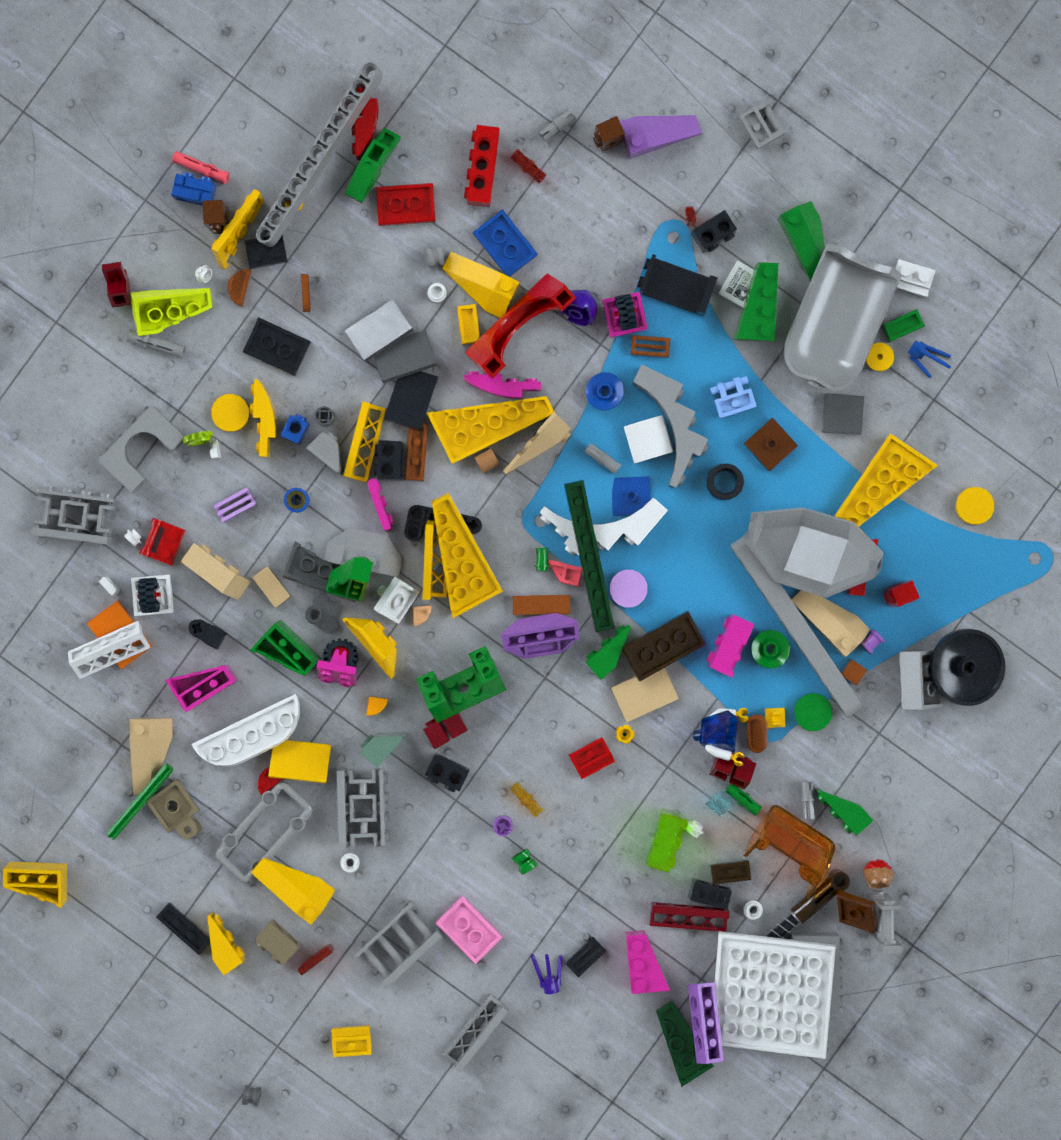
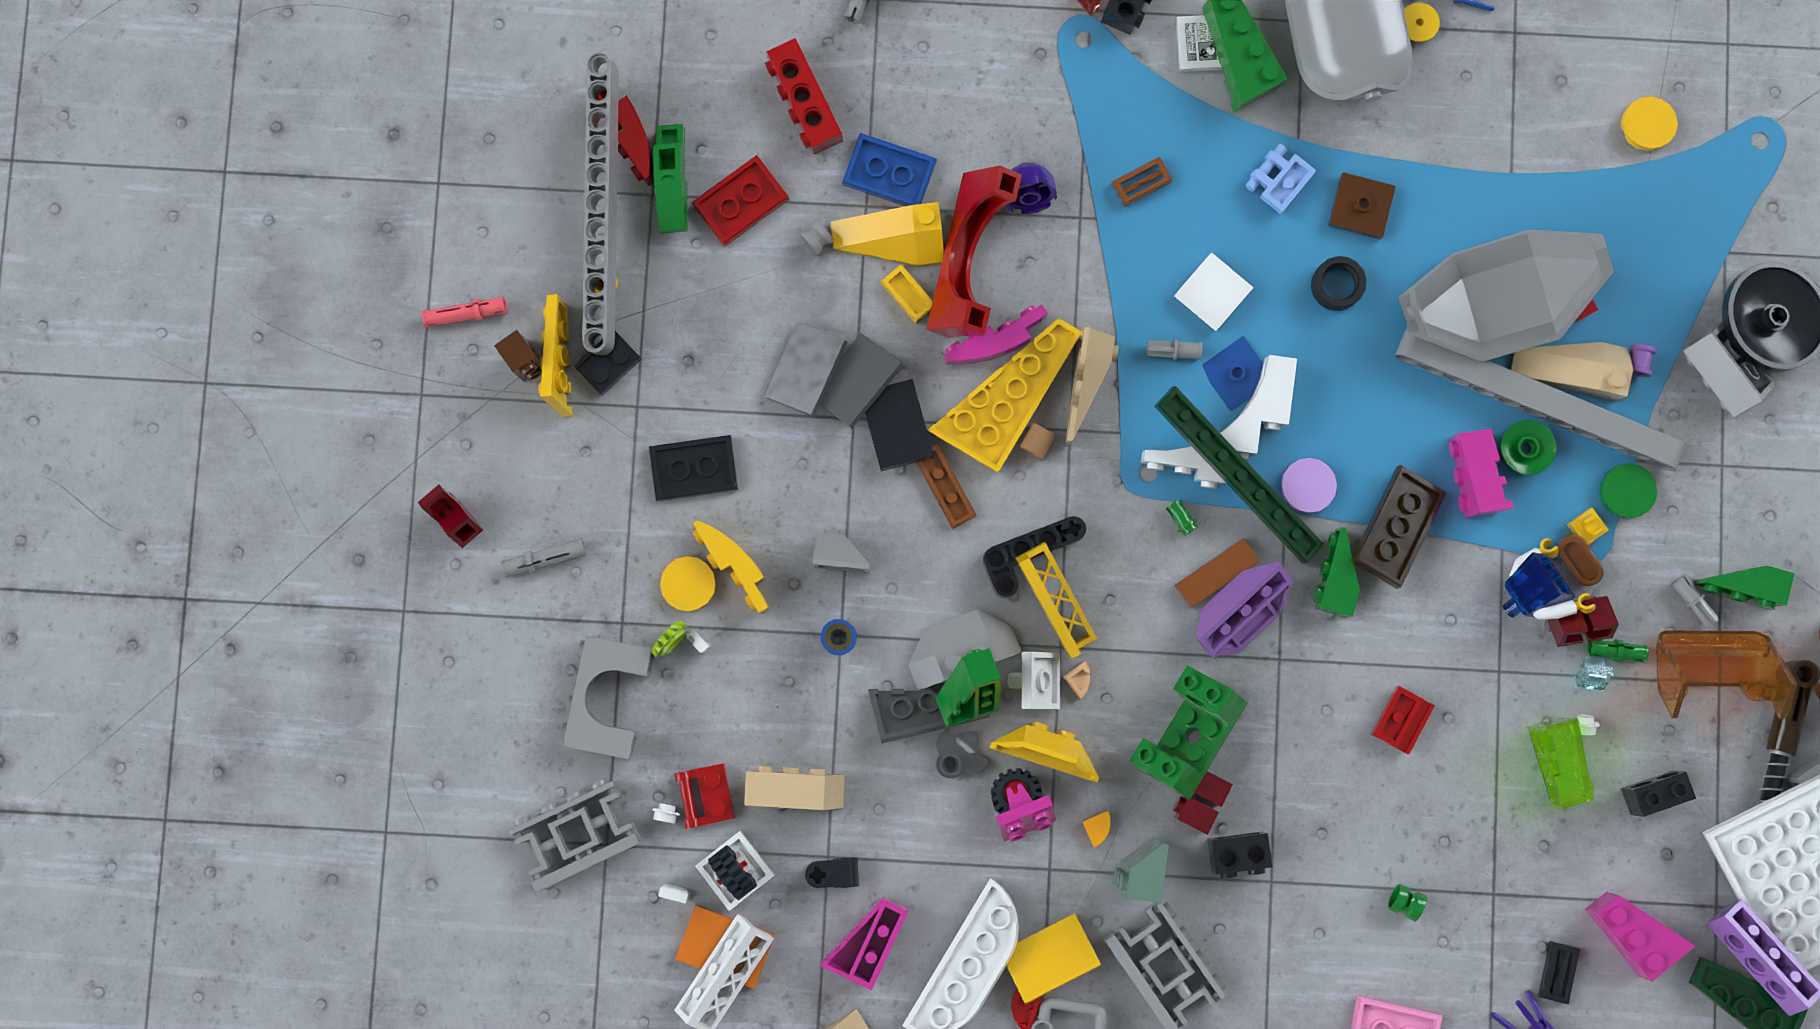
camera: 30 degrees left, 5 degrees down
neon yellow wedge [130,288,212,336] -> none
blue brick [171,172,216,206] -> none
white plate [195,265,212,283] -> none
lavender tile [213,487,257,523] -> none
dark orange tile [228,269,252,307] -> none
green wedge [250,620,322,676] -> none
tan tile [252,566,291,608] -> none
blue brick [281,414,310,445] -> none
dark orange tile [301,274,310,312] -> none
dark grey wheel [315,406,336,427] -> none
yellow fence [343,401,386,482] -> none
dark pink hinge [367,478,394,531] -> none
black brick [374,440,403,481] -> none
white plate [428,283,447,303] -> none
yellow wing [431,492,503,618] -> none
medium lavender wheel [493,815,513,837] -> none
clear yellow pin [509,781,544,818] -> none
clear red pin [511,149,547,184] -> none
coral tile [548,559,582,587] -> none
blue dish [586,372,624,410] -> none
plate [602,292,648,338] -> none
tan tile [611,668,679,722] -> none
yellow plate [616,725,634,744] -> none
light grey arch [632,364,709,489] -> none
black panel [637,254,718,316] -> none
dark red fence [649,902,730,932] -> none
dark brown plate [710,860,751,885] -> none
white plate [743,900,763,920] -> none
dark grey tile [822,393,864,435] -> none
yellow wing [834,433,938,527] -> none
dark orange tile [841,659,867,686] -> none
red brick [883,580,920,607] -> none

